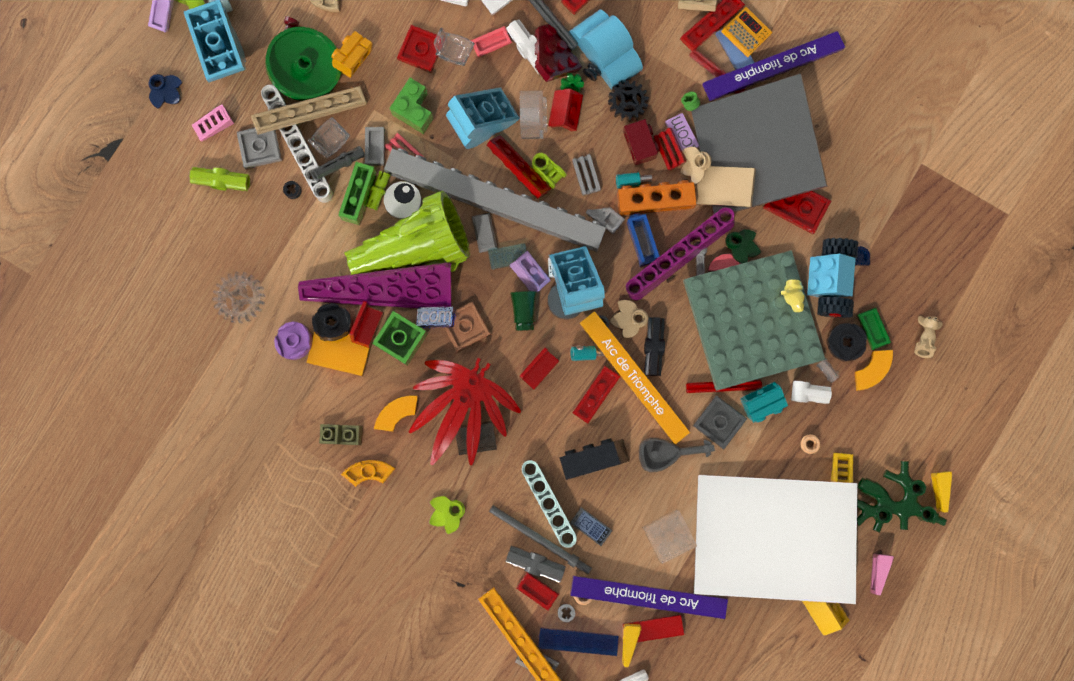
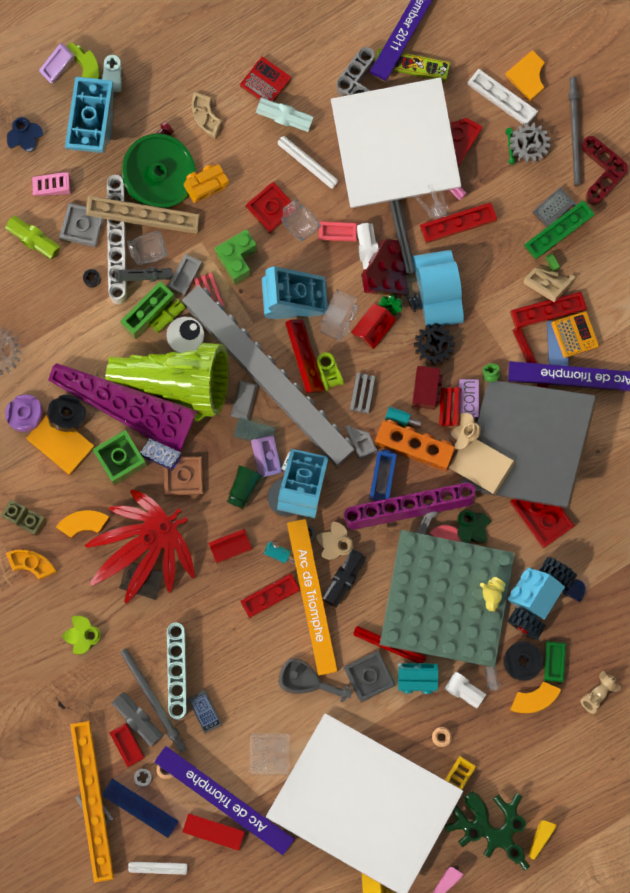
camera: 25 degrees right, 5 degrees down
red panel [350,301,383,348] -> none
black wedge [559,438,630,480] -> none
yellow slope [622,624,641,667] -> none

